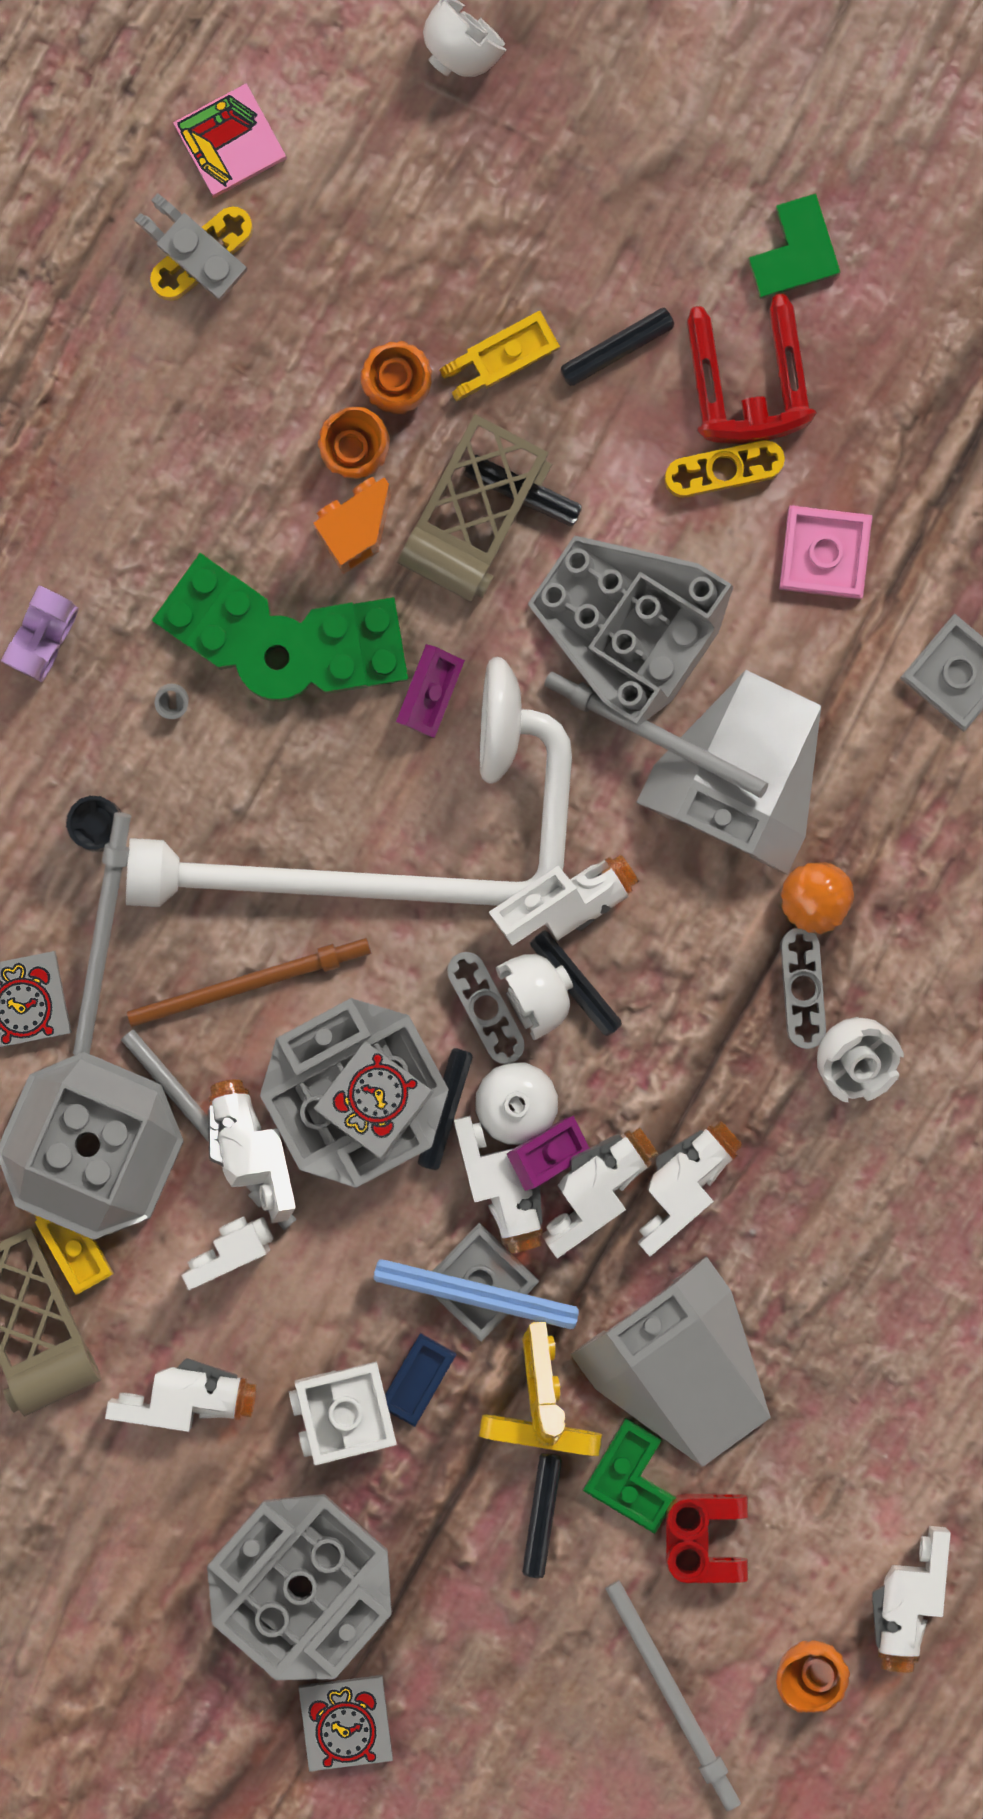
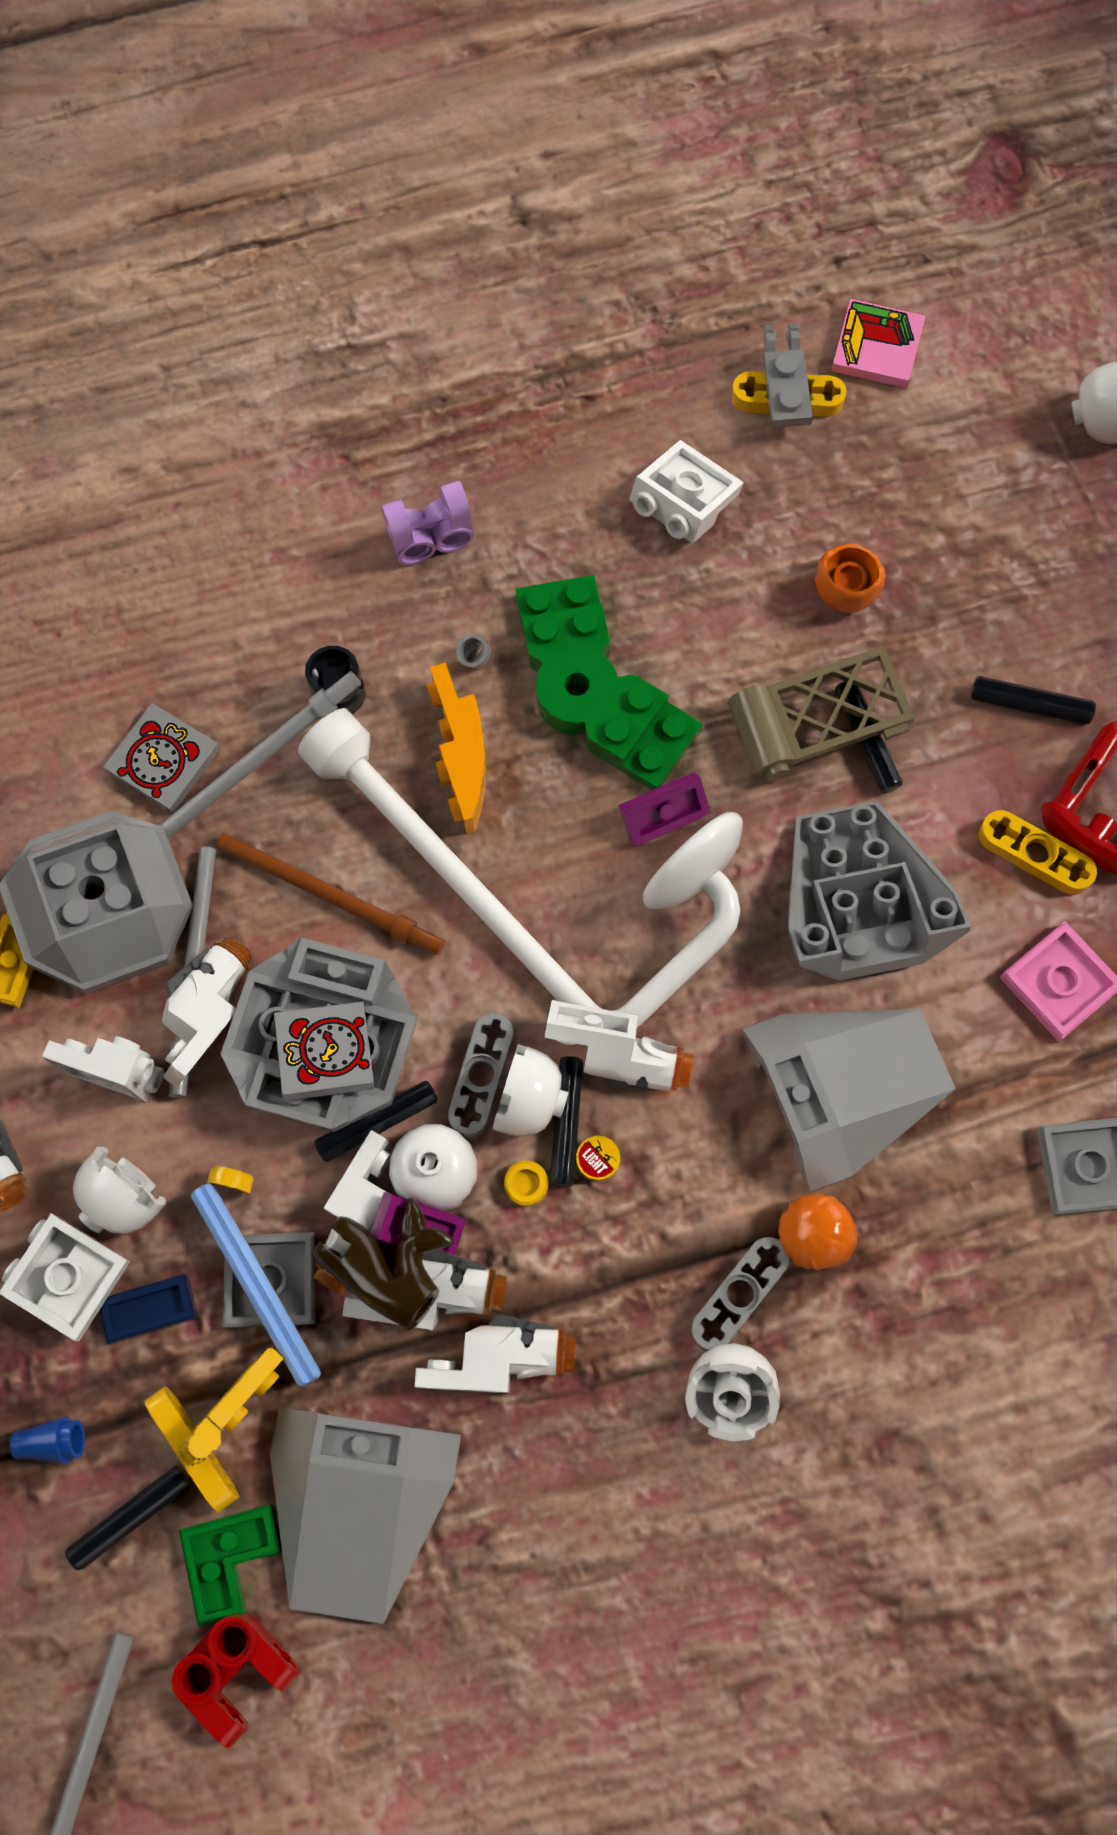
camera: 50 degrees right, 15 degrees down
orange slope [313,477,391,574] -> none
orange hair [318,407,390,479] -> none
yellow hinge [439,311,560,401] -> none
light grey bar [544,672,768,798] -> none
none -> blue cone [10,1416,85,1464]
none -> white cylinder [73,1146,166,1234]
none -> yellow tile [207,1166,254,1194]
none -> dark brown piece [312,1198,454,1330]
none -> light orange slope [426,662,487,834]
none -> yellow tile [504,1160,549,1207]
none -> tile [576,1136,620,1182]
none -> white plate [629,440,744,544]

